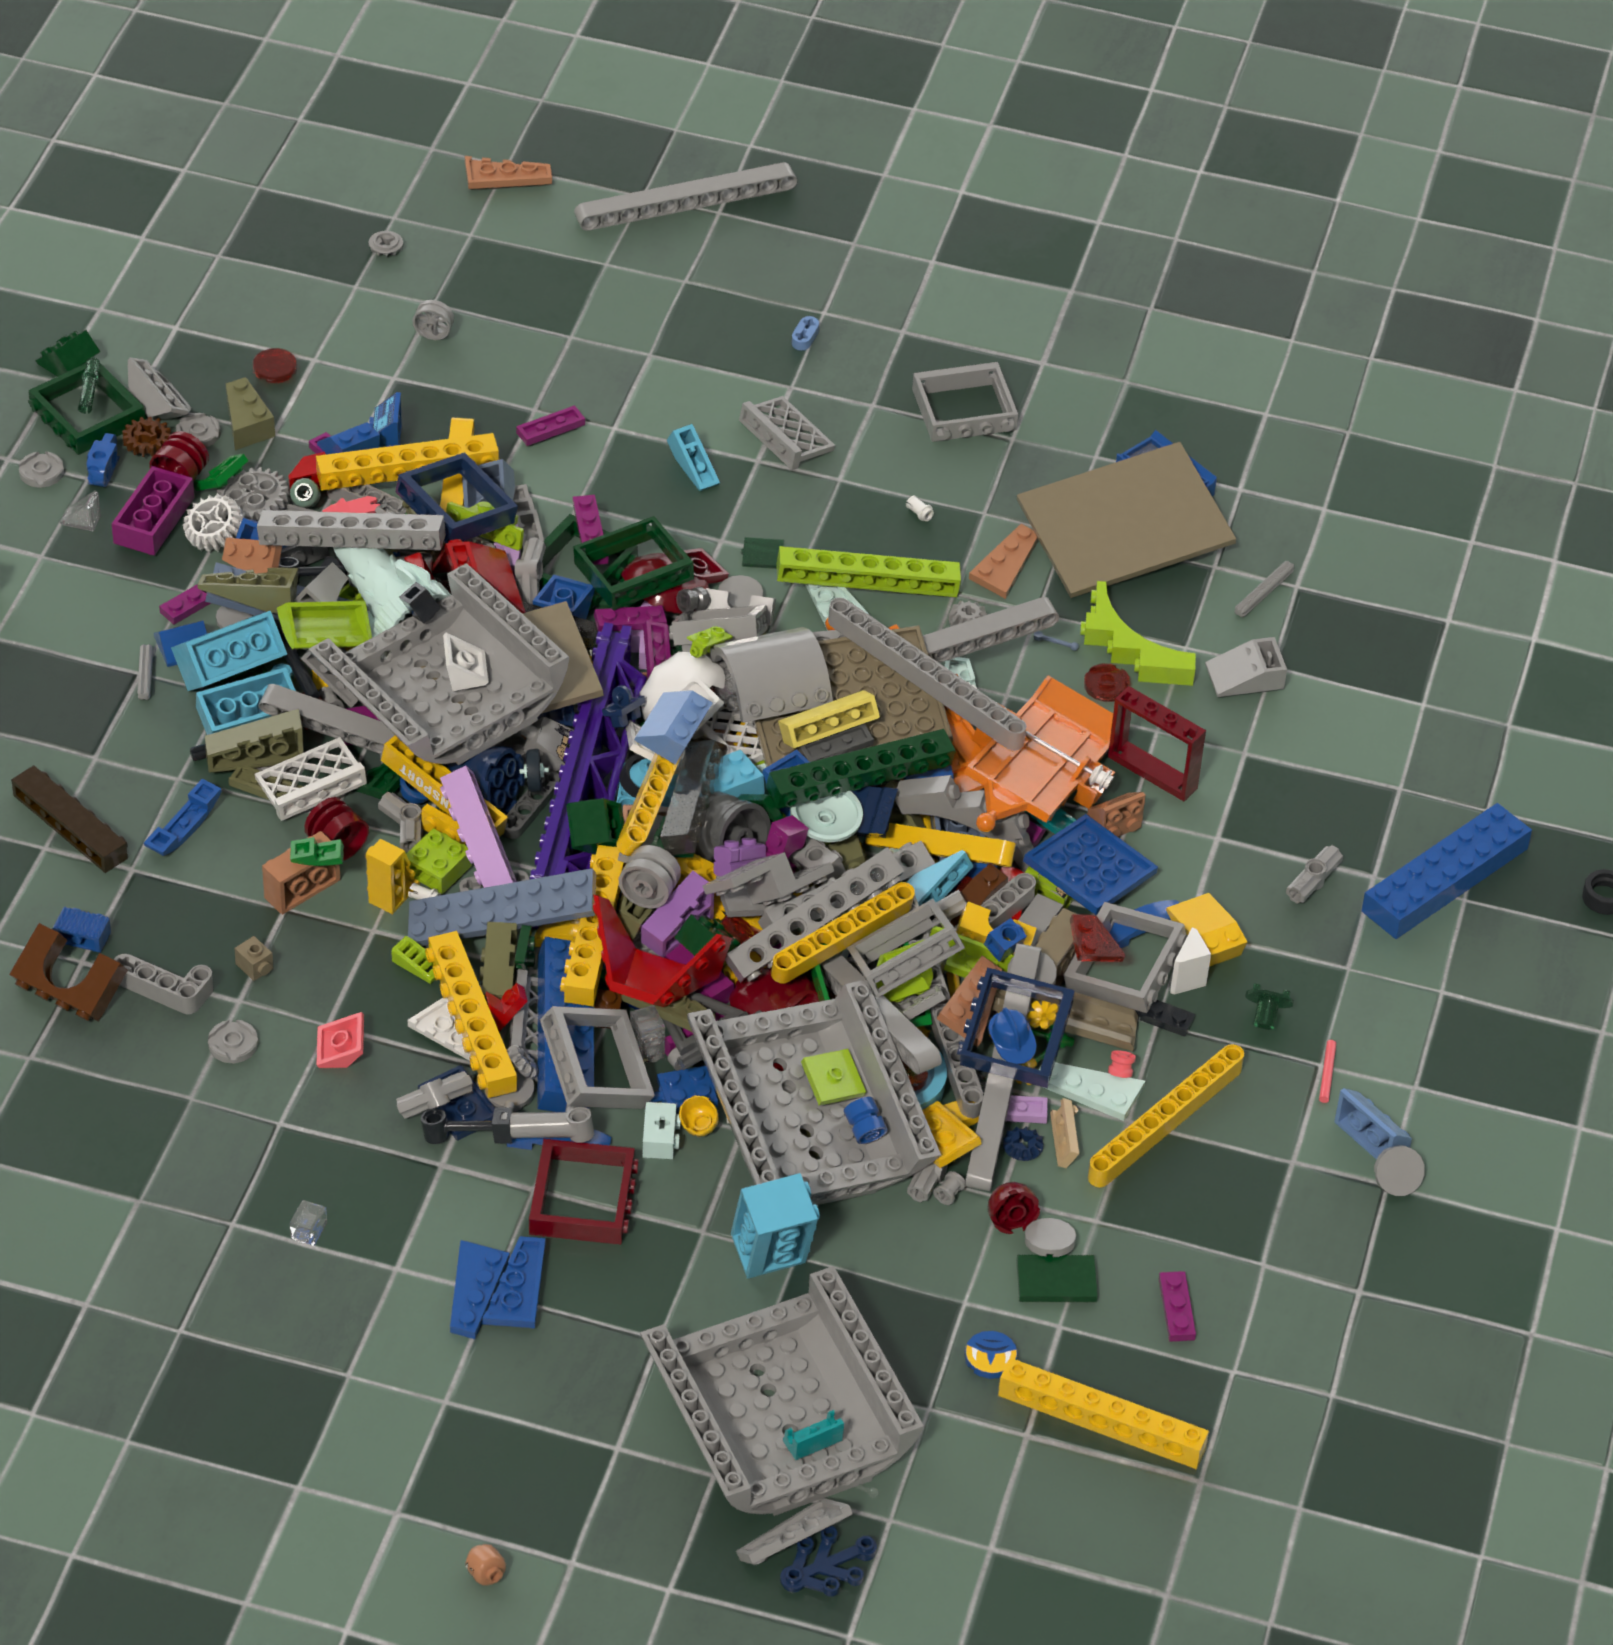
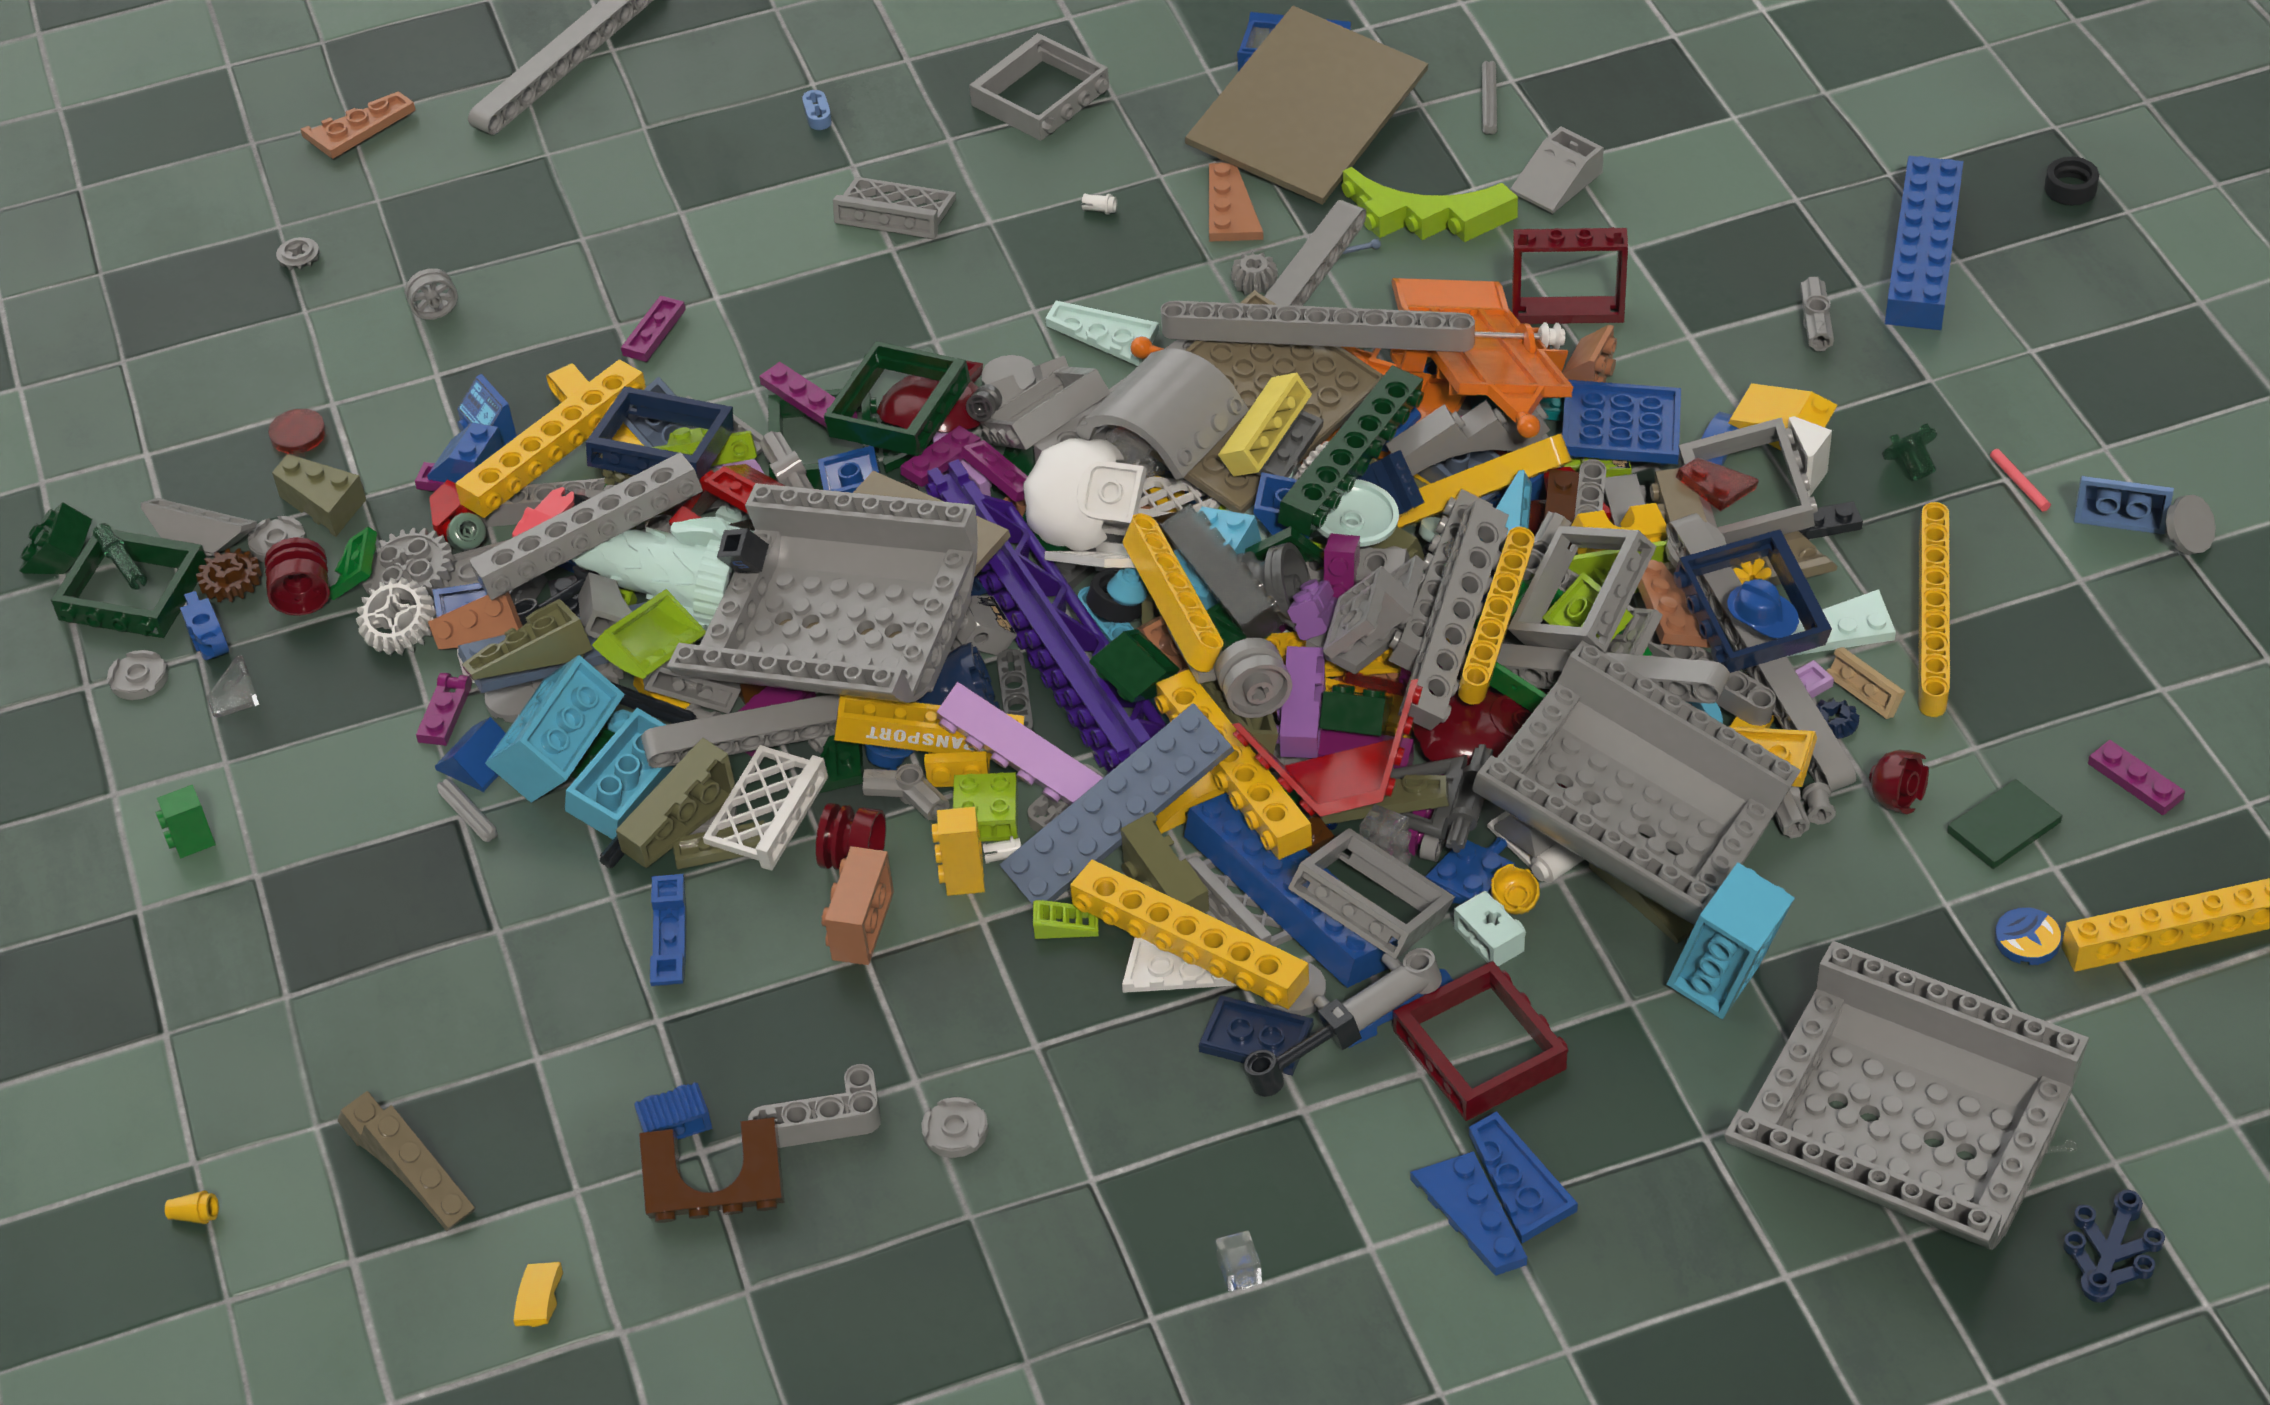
camera: 30 degrees left, 0 degrees up
dark brown brick [11,765,128,873] -> none
magenta brick [112,466,194,556] -> none
dark tan brick [234,936,273,981] -> none
green slope [290,837,344,866] -> none
coral slope [317,1012,364,1068] -> none
light grey piece [396,1071,473,1119] -> none
white slope [443,633,488,691] -> none
red slope [485,983,528,1032] -> none
light grey gear [507,1045,539,1079] -> none
dark green wing [514,925,536,976] -> none
black wheel [520,749,549,792] -> none
dark blue hips [602,685,646,727] -> none
medium blue slope [634,690,713,765] -> none
medium azure slope [667,424,720,491] -> none
lime hinge [687,626,733,658] -> none
light grey wing [736,1498,853,1565] -> none
clear green piece [741,537,784,569] -> none
lime brick [776,546,961,597] -> none
teal hinge [783,1410,844,1461] -> none
lime plate [801,1049,866,1106] -> none
blue wheel [844,1097,888,1144] -> none
blue brick [984,918,1027,962] -> none
light grey tile [1024,1218,1076,1257] -> none
clear red tile [1084,663,1130,702] -> none
coral wheel [1108,1050,1136,1078] -> none

